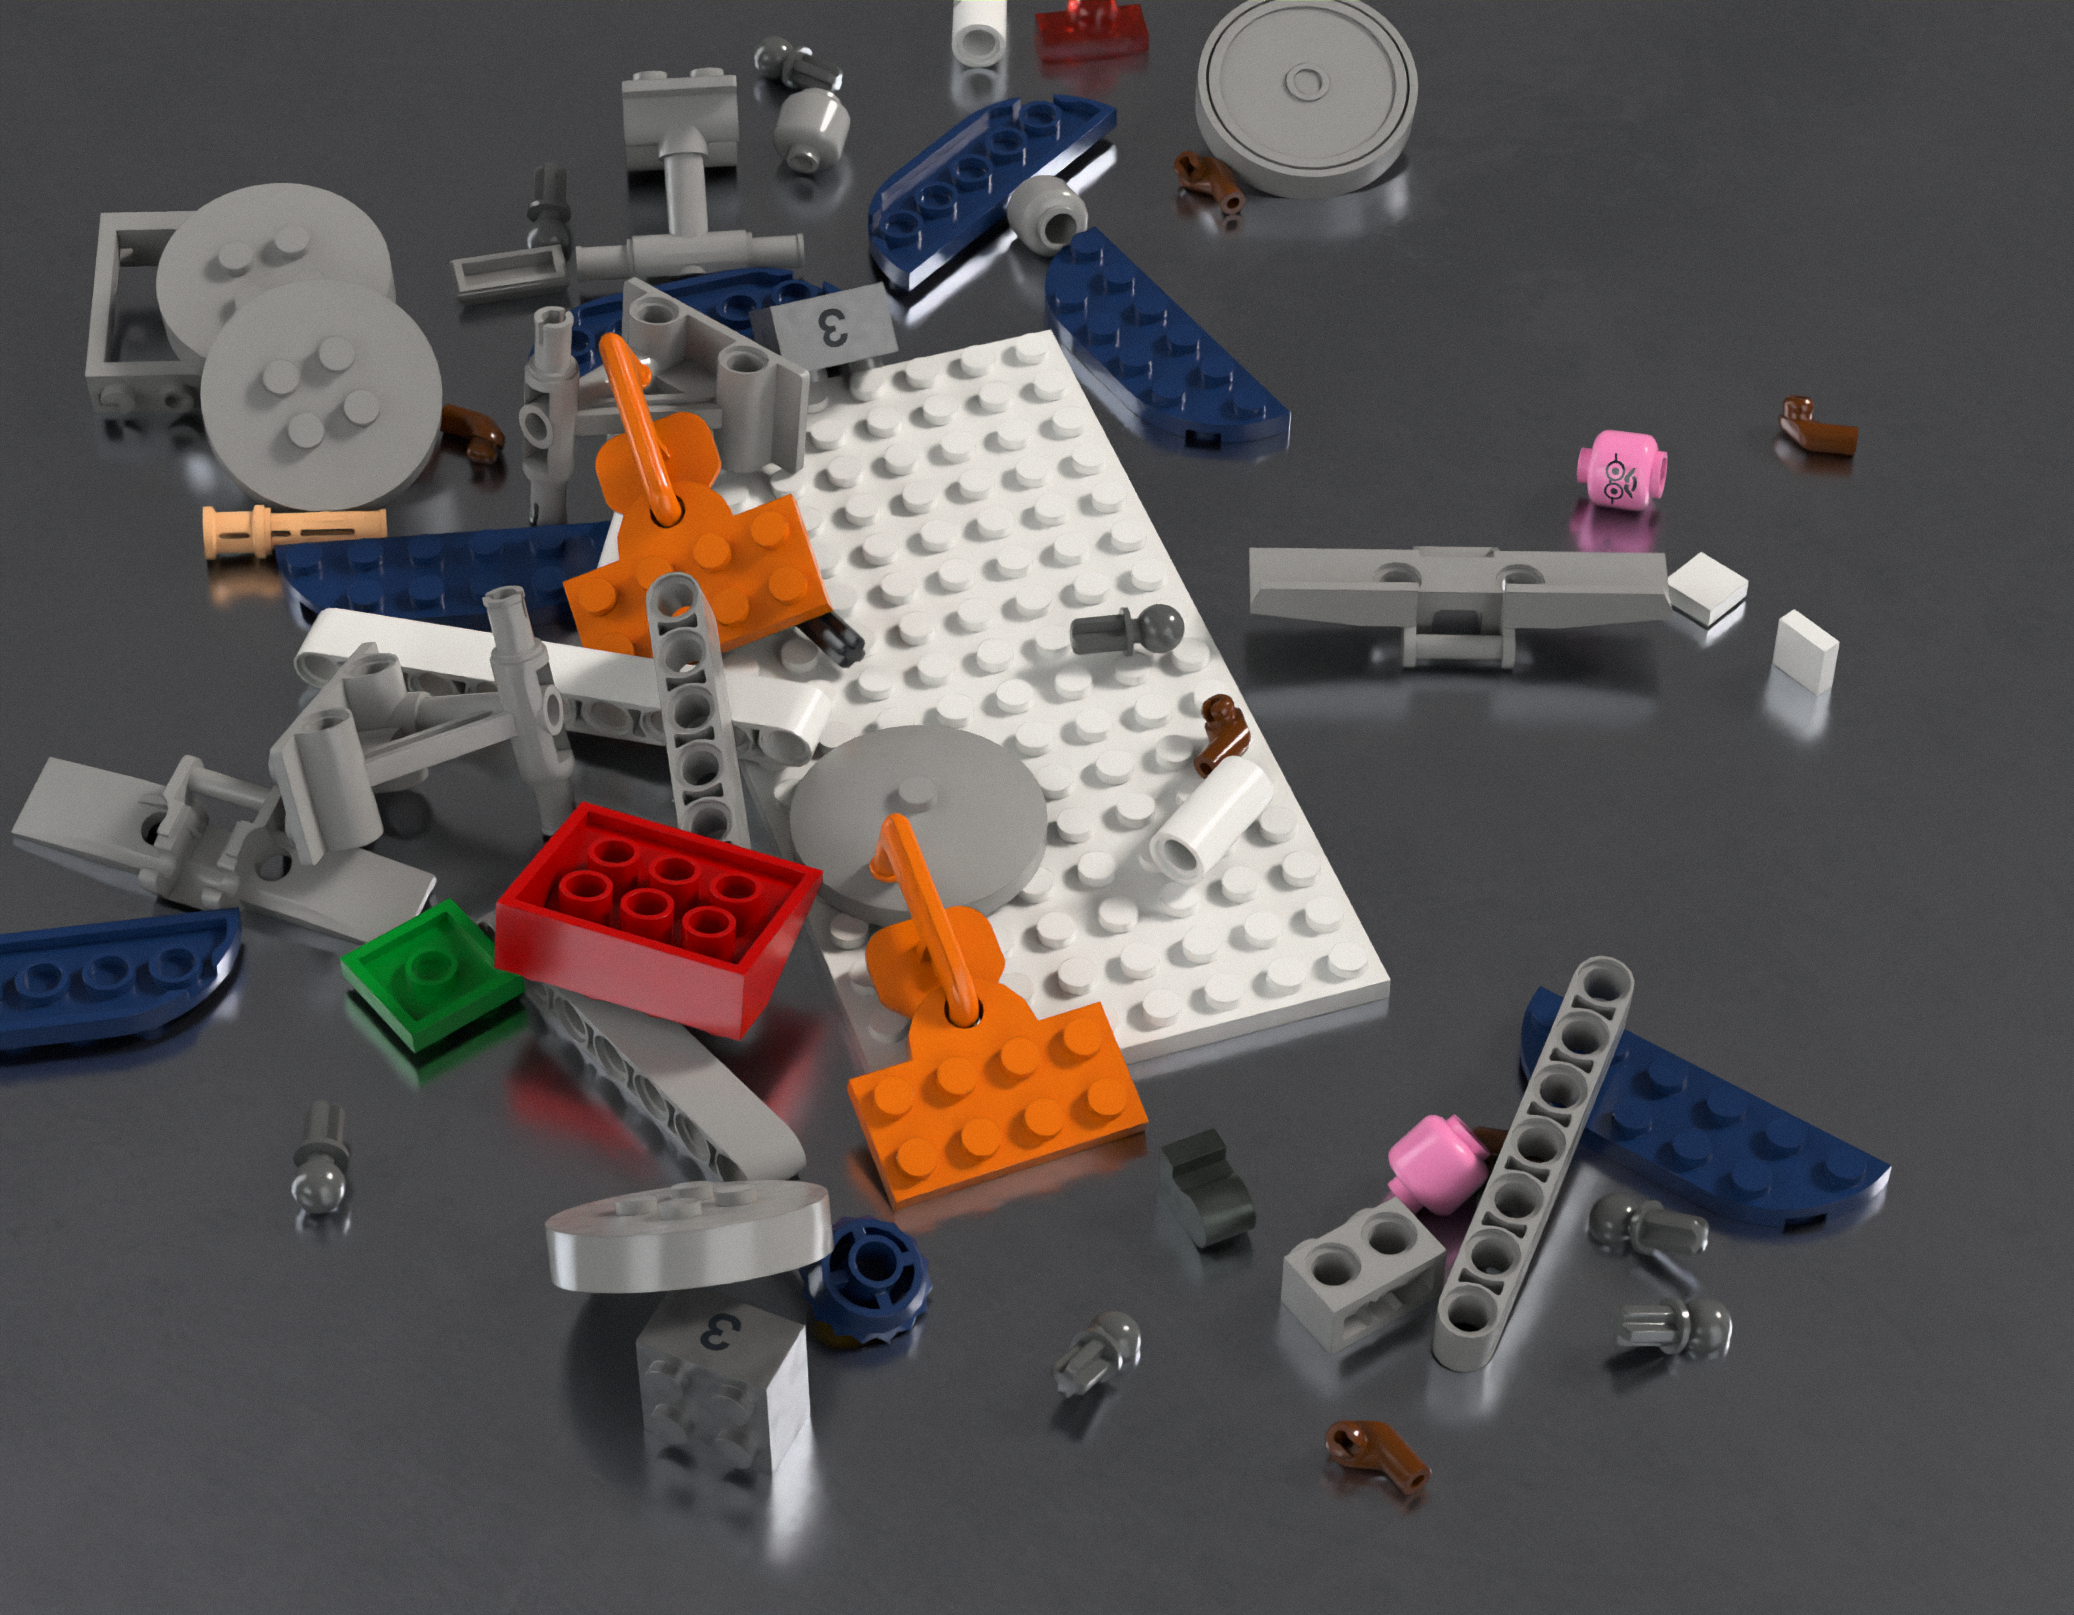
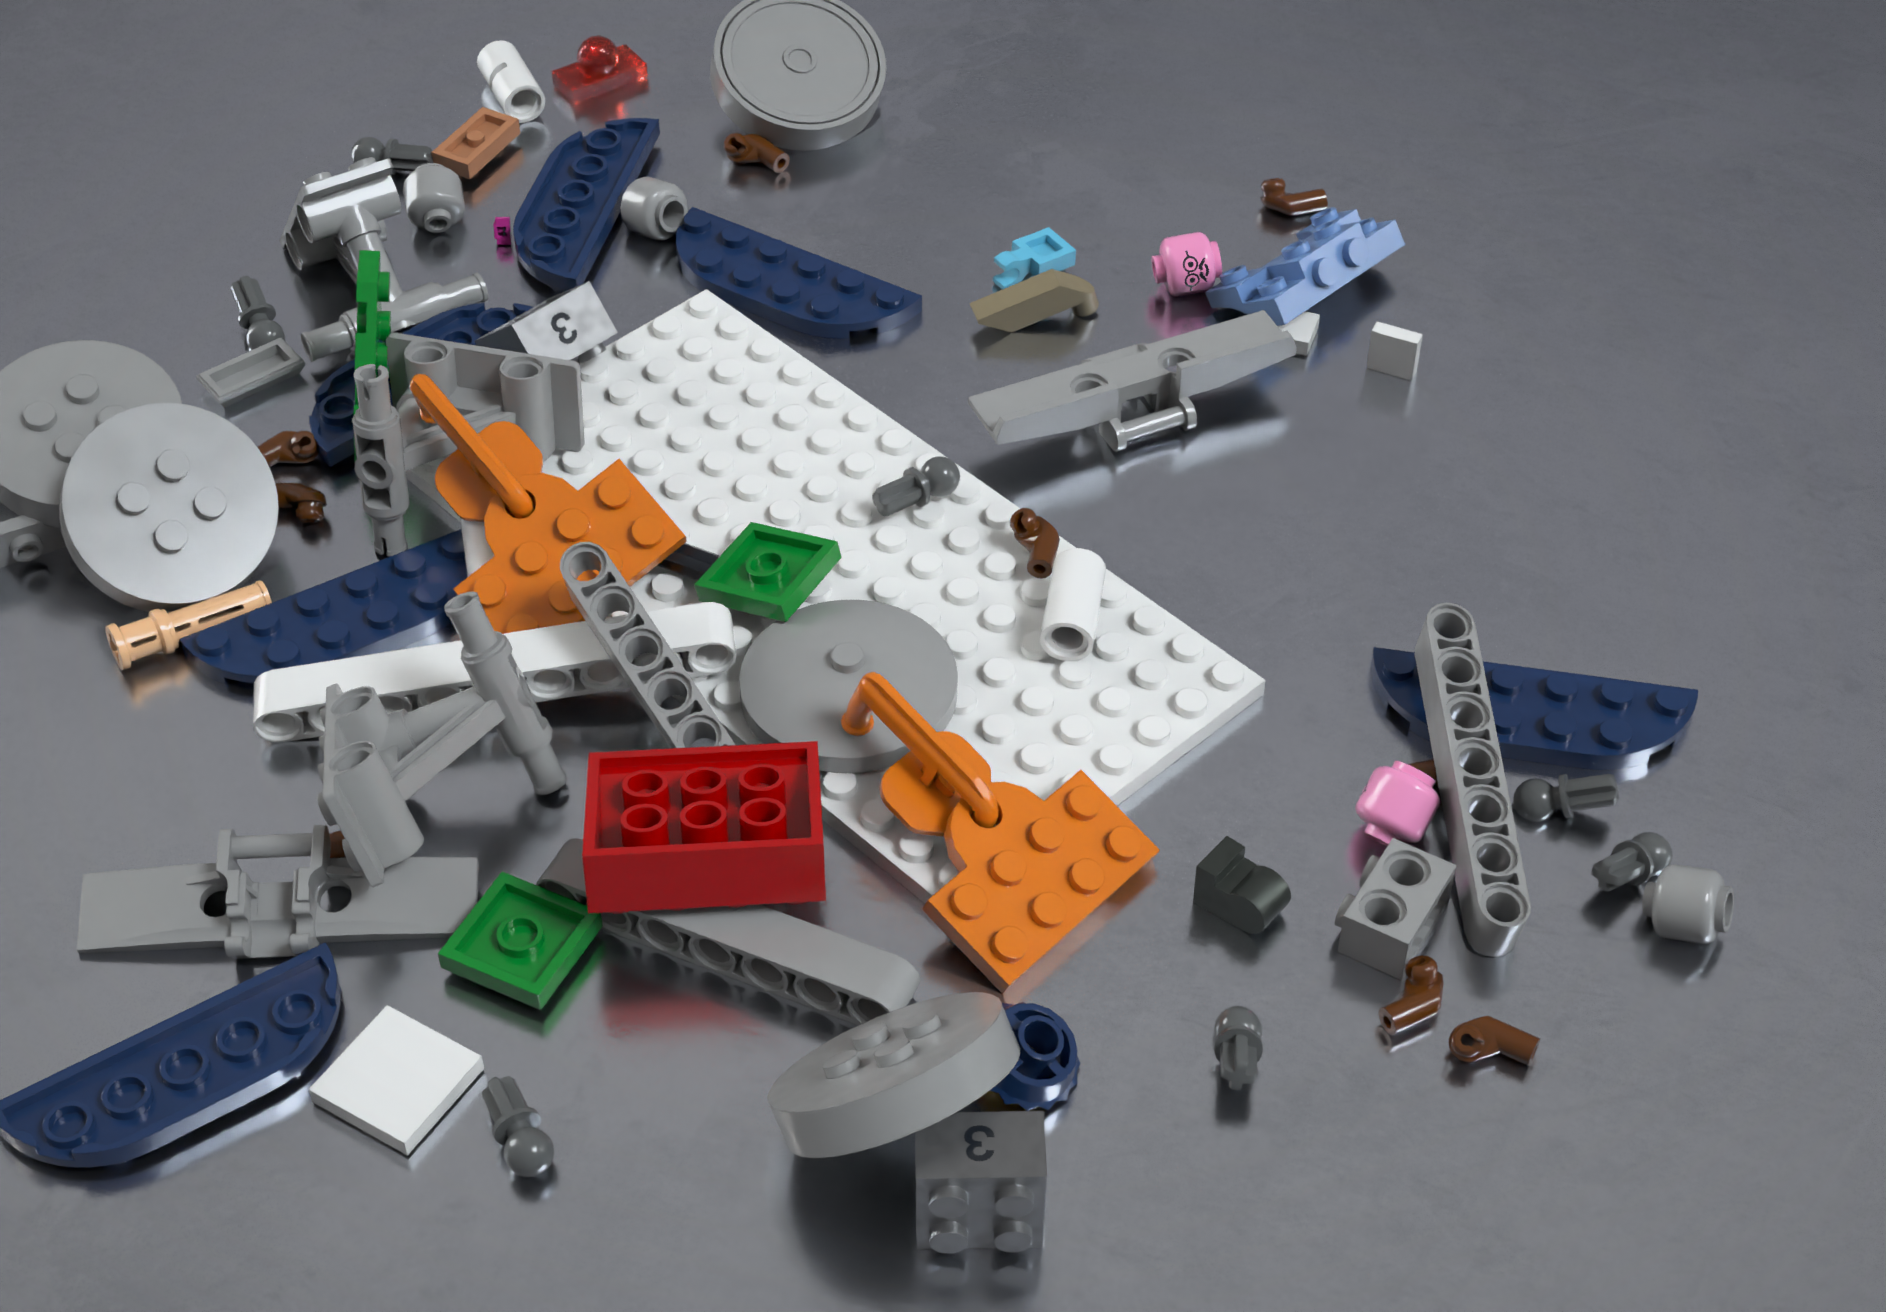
camera: 25 degrees left, 0 degrees up
none -> reddish brown arm [257,430,318,468]
none -> white tile [308,1005,484,1156]
none -> green plate [354,250,391,461]
none -> nougat plate [431,107,520,179]
none -> dark pink piece [493,217,512,245]
none -> green plate [694,522,842,622]
none -> dark tan piece [969,269,1099,333]
none -> medium azure plate [993,227,1076,289]
none -> medium blue bracket [1205,207,1405,326]
none -> reddish brown arm [1379,956,1444,1036]
none -> light grey head [1642,864,1734,945]

